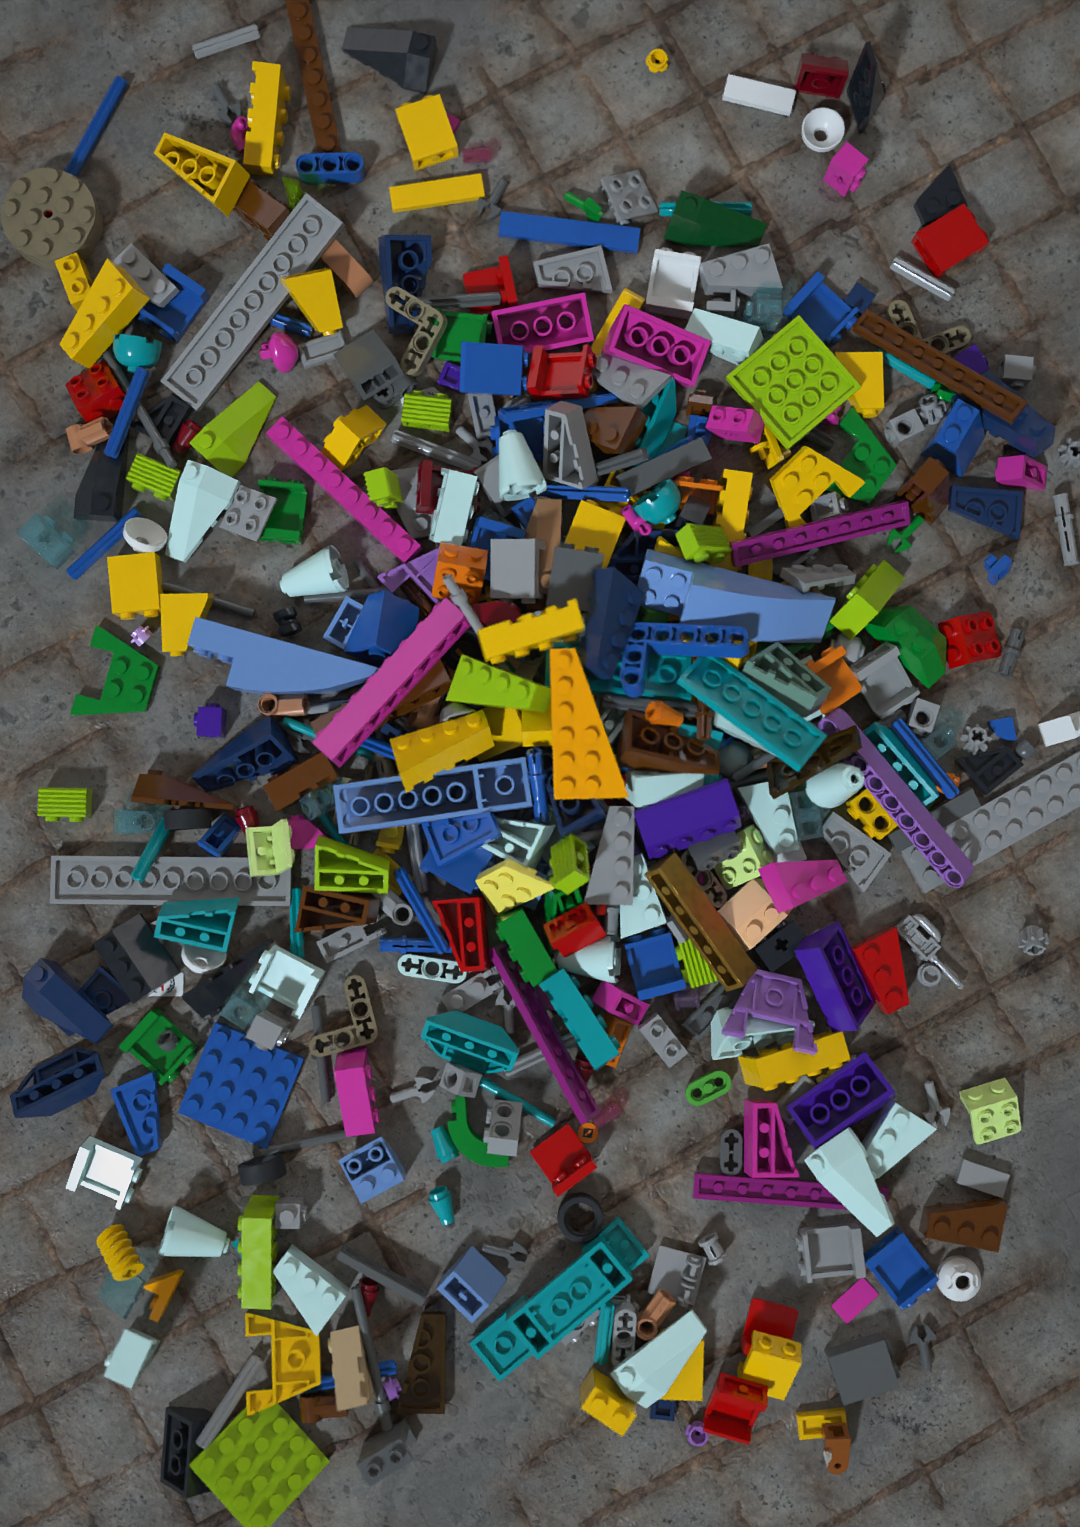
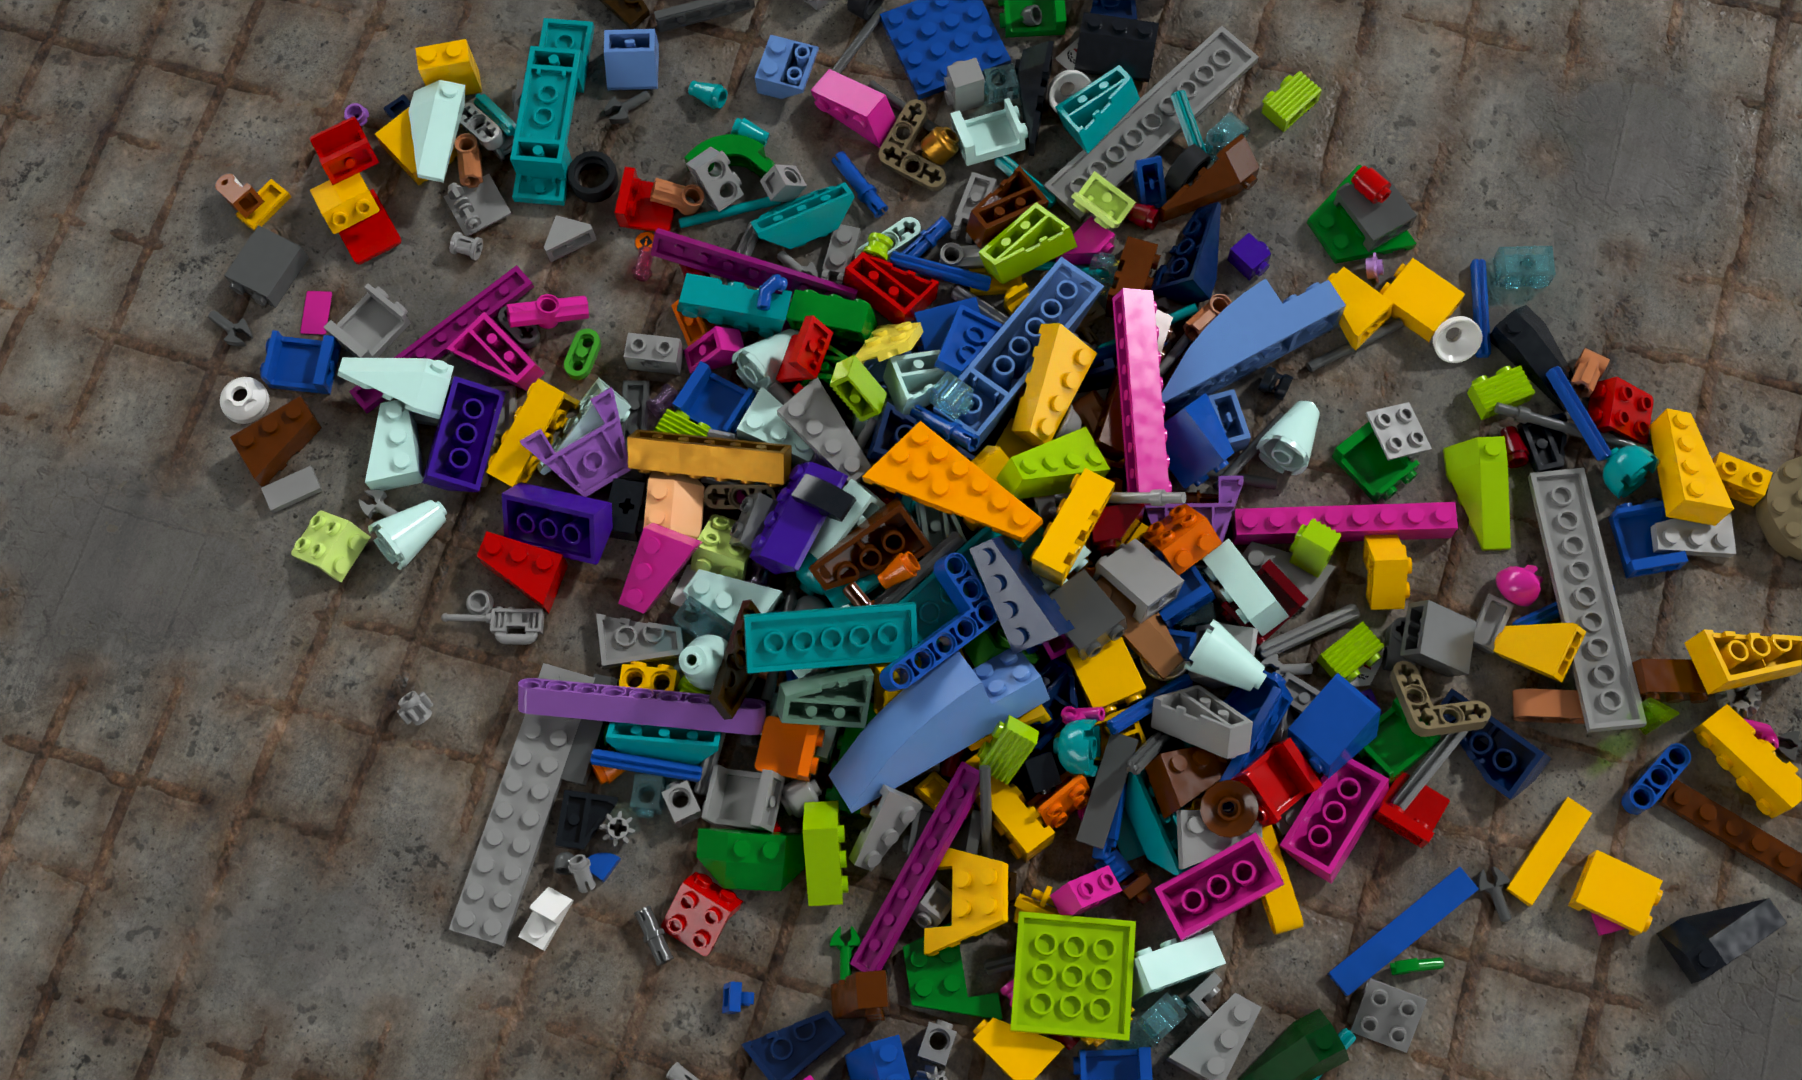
camera: 140 degrees right, 15 degrees down
light aqua wedge [165,460,240,563] -> none
light grey bar [390,1076,436,1103] -> none
clear pink pin [462,144,492,165] -> none
light grey wing [533,245,613,293] -> none
white panel [644,248,701,319] -> none
none -> light aqua cone [368,500,447,570]
none -> dark pink piece [506,294,589,329]
none -> light grey slope [544,215,597,262]
none -> light grey pin [568,854,596,893]
none -> nougat piece [650,178,704,216]
none -> blue arm [757,274,788,311]
none -> black slope [791,473,856,522]
none -> blue pin [831,151,888,218]
none -> lime wheel [862,232,894,261]
none -> pearl gold head [921,127,959,165]
none -> clear light blue brick [929,371,974,420]
none -> dark grey bar [979,765,993,859]
none -> reddish brown dish [1200,780,1259,838]
none -> dark grey panel [1333,167,1417,252]
none -> red brick [1351,166,1391,204]

